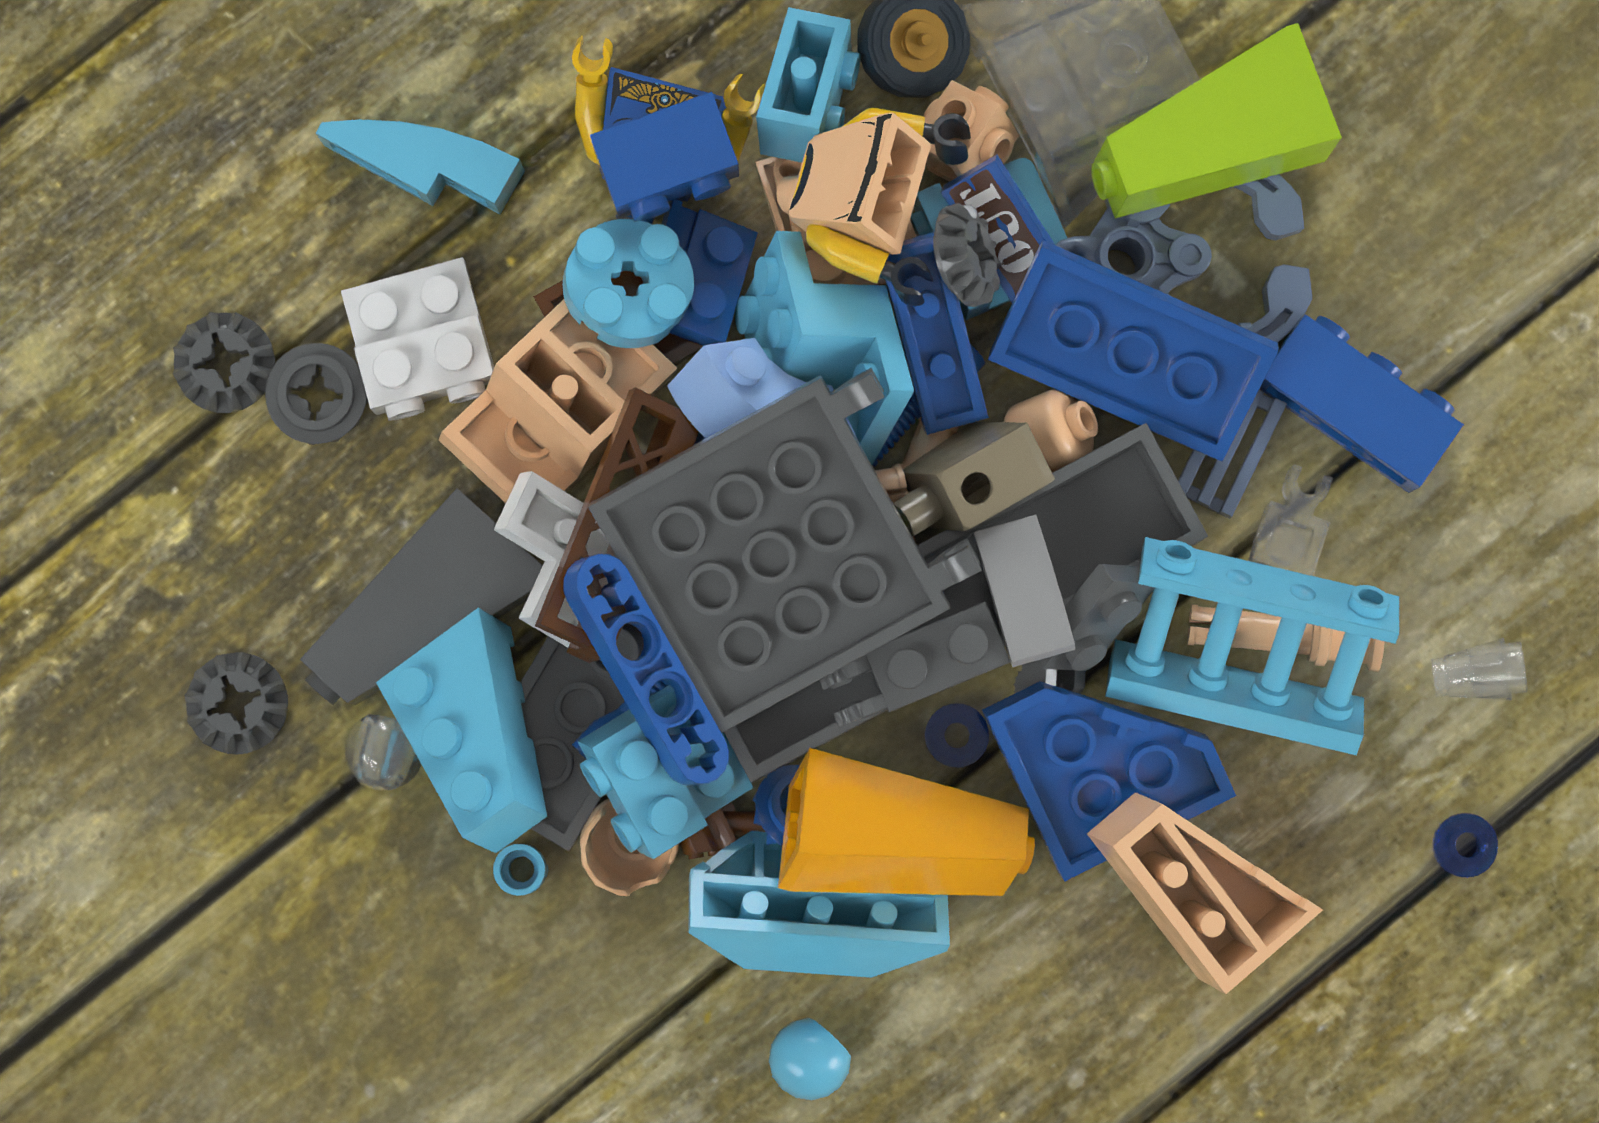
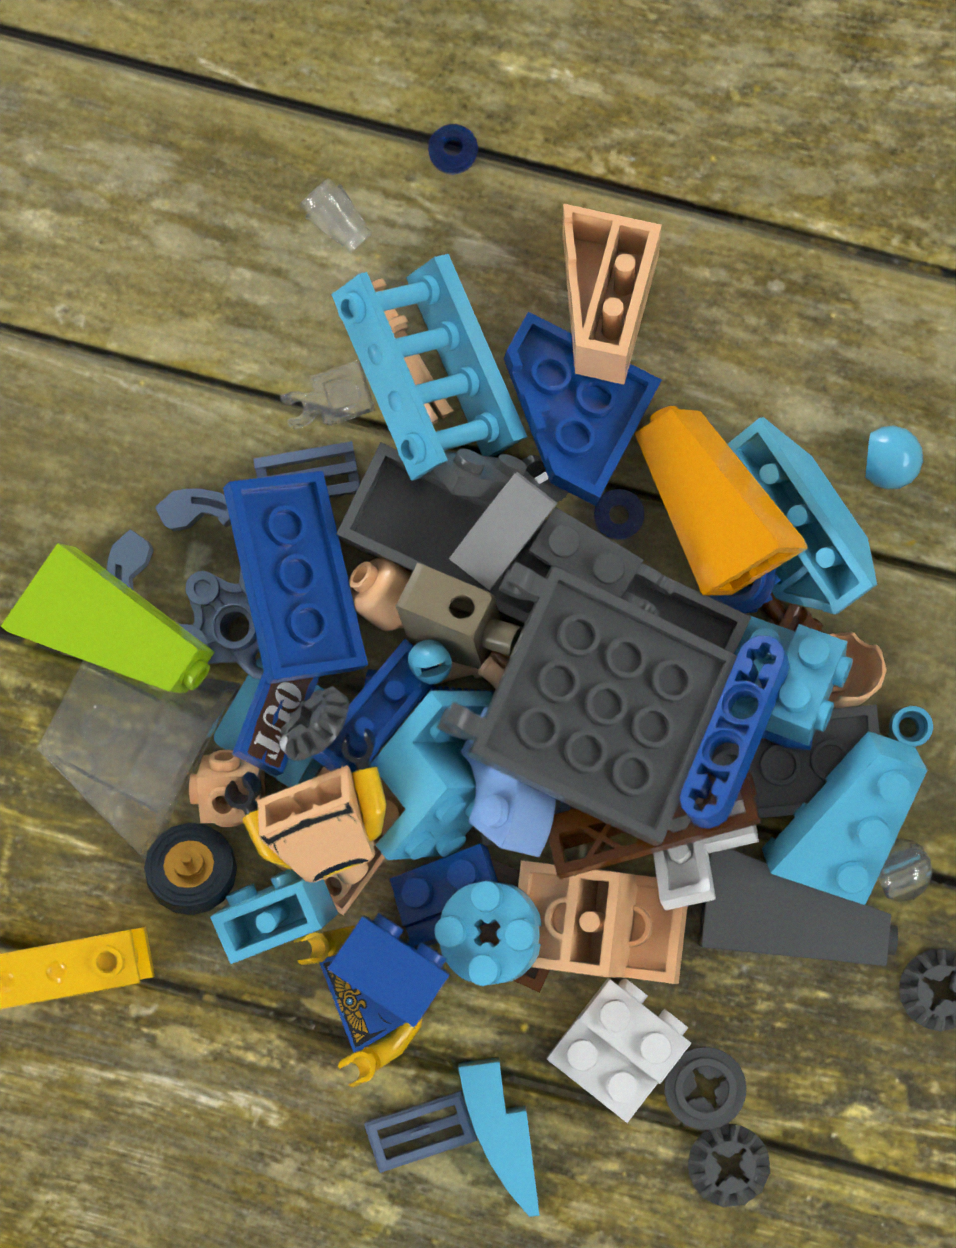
camera: 125 degrees left, 0 degrees up
blue brick [1260,314,1464,493] -> none
none -> sand blue tile [364,1090,477,1173]
none -> medium azure hinge [408,639,452,684]

